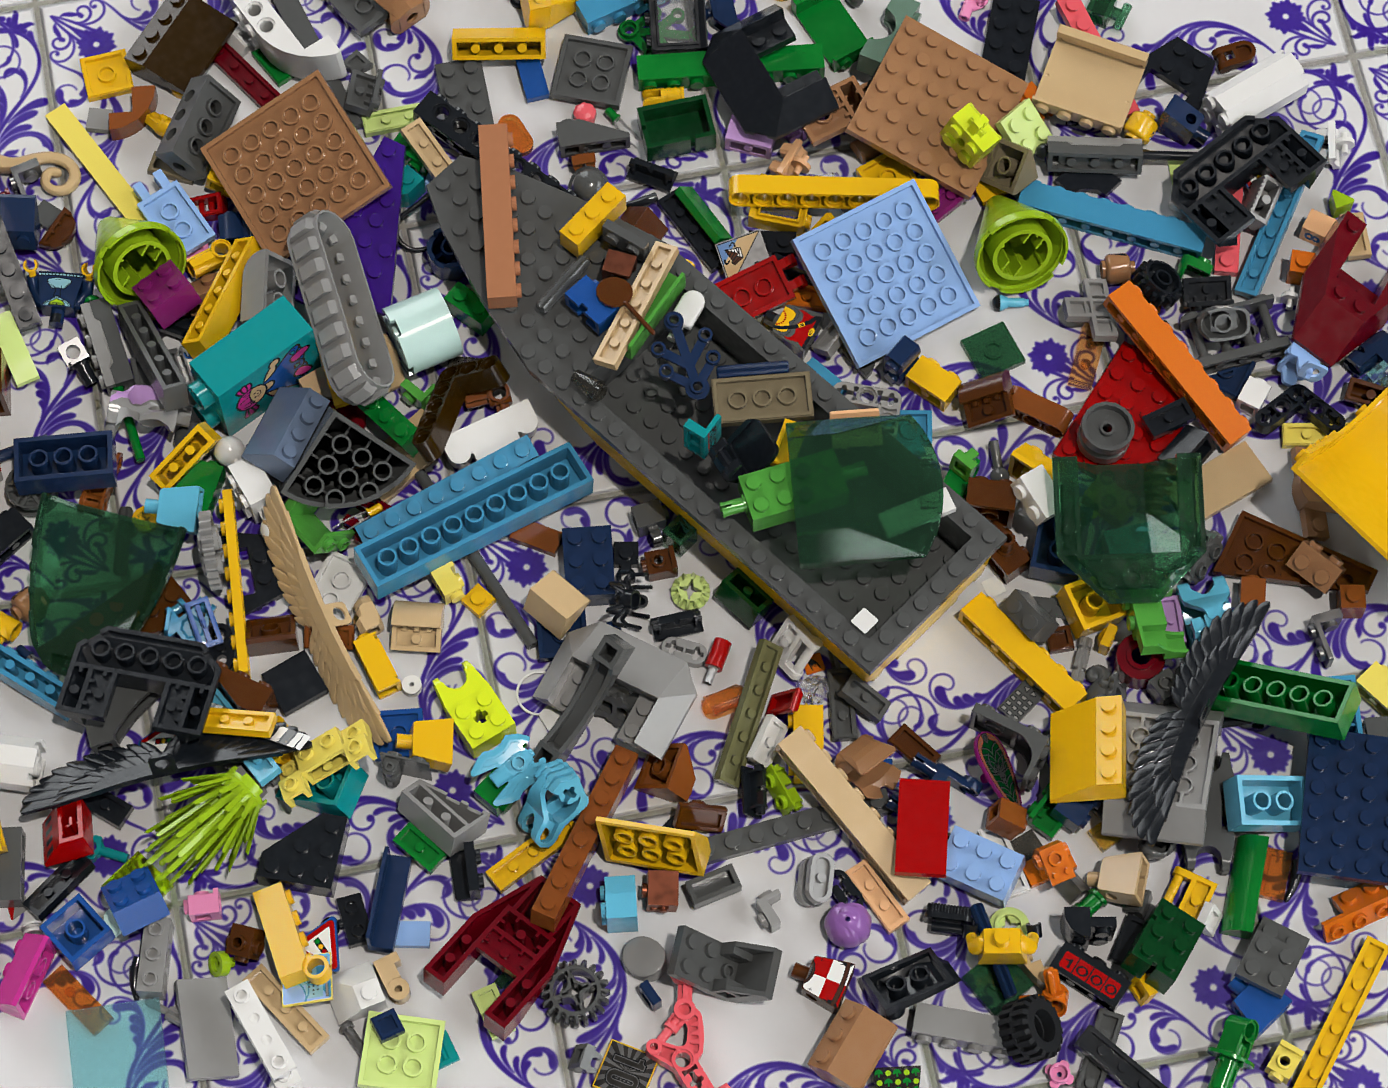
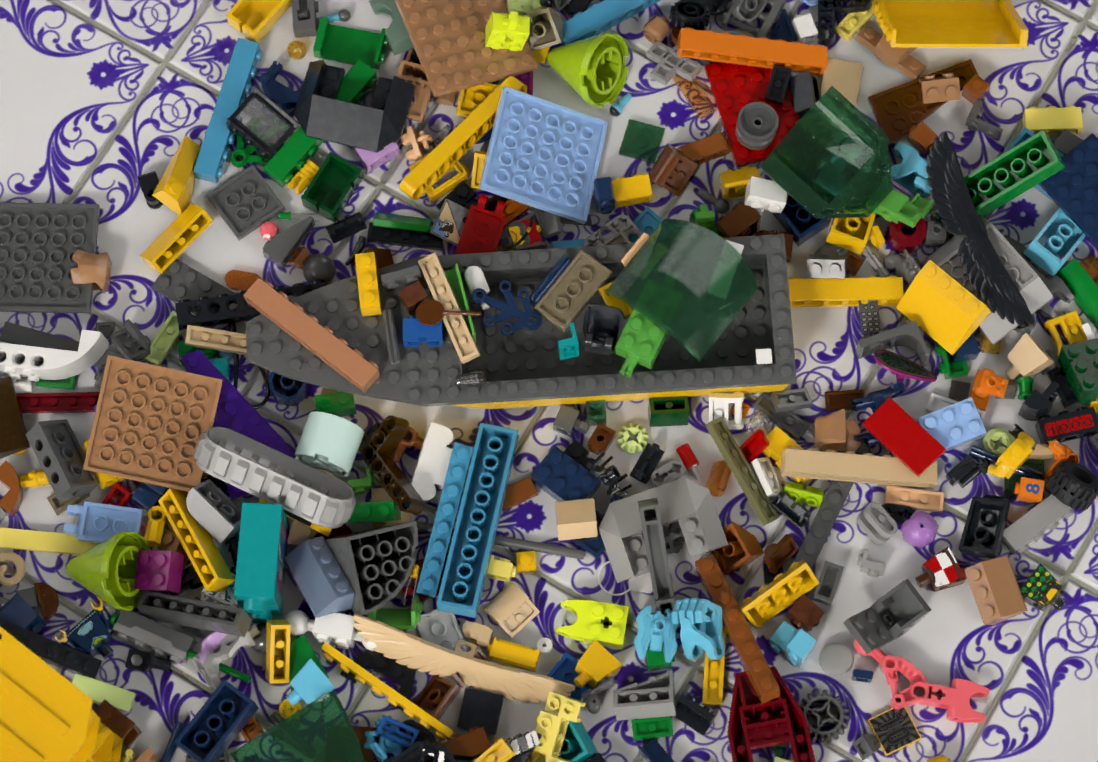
camera: 45 degrees left, 5 degrees up
light grey gear [197,510,225,591] -> none
blue tile [516,59,550,103] -> none
dark orange brick [985,797,1027,841] -> none
none -> orange brick [1014,477,1045,504]

